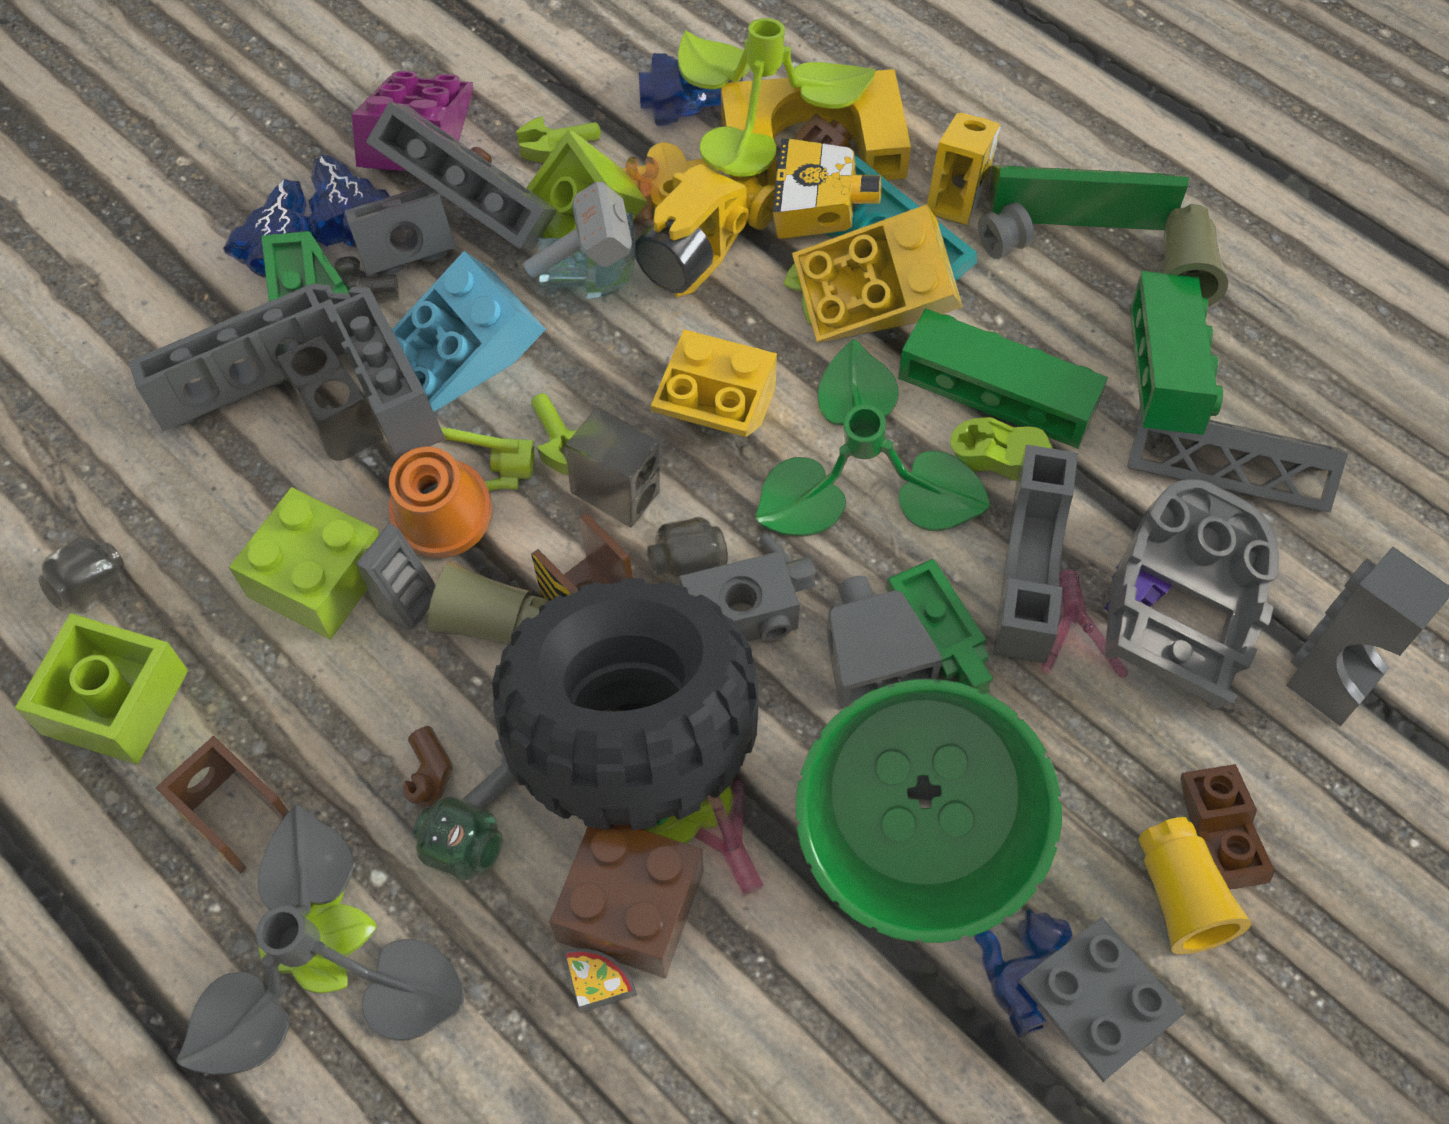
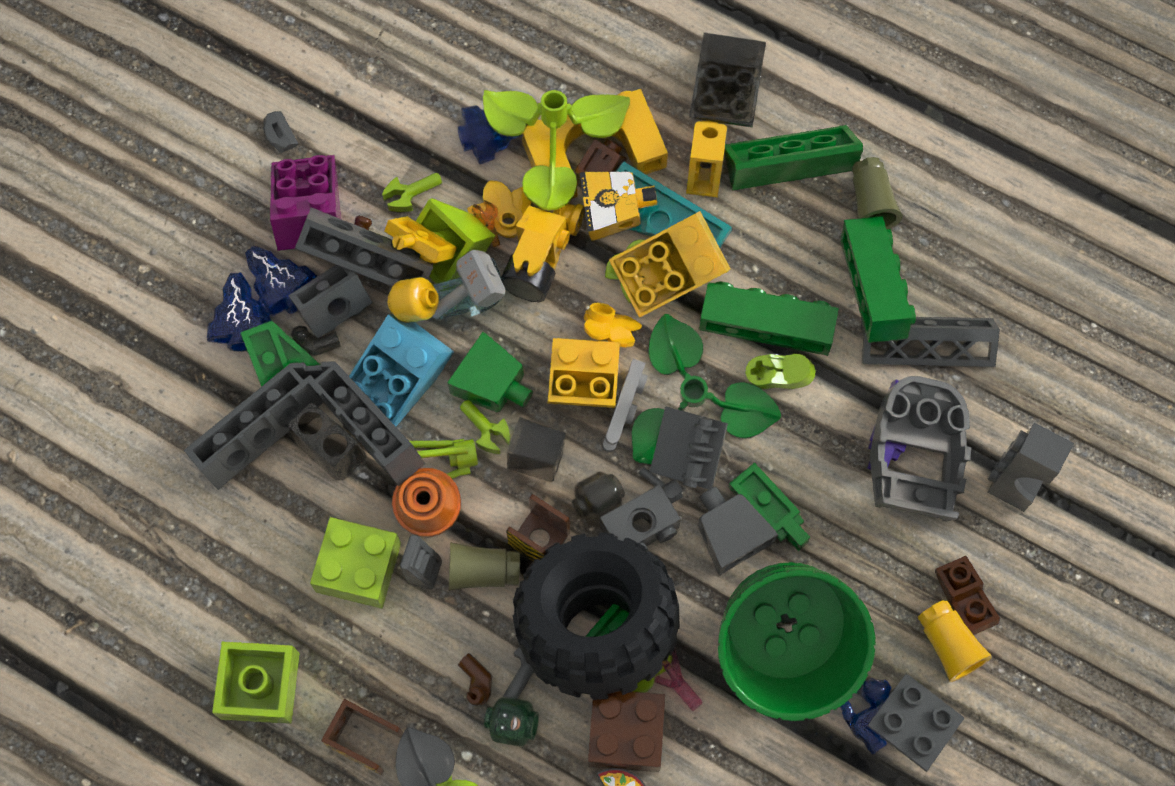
camera: 15 degrees left, 10 degrees up
clear smoke head [38,536,124,614] -> none
dark grey wheel [978,202,1034,259] -> none
dark grey arch [993,444,1078,663] -> none
clear pink plant [1041,569,1128,678] -> none
none -> dark grey piece [263,111,298,154]
none -> yellow plate [384,216,457,264]
none -> yellow head [387,277,439,323]
none -> green torso [447,332,533,412]
none -> yellow plate [584,303,642,348]
none -> light grey hinge [602,359,648,452]
none -> dark grey hinge [650,406,728,490]
none -> clear smoke slope [689,33,766,128]

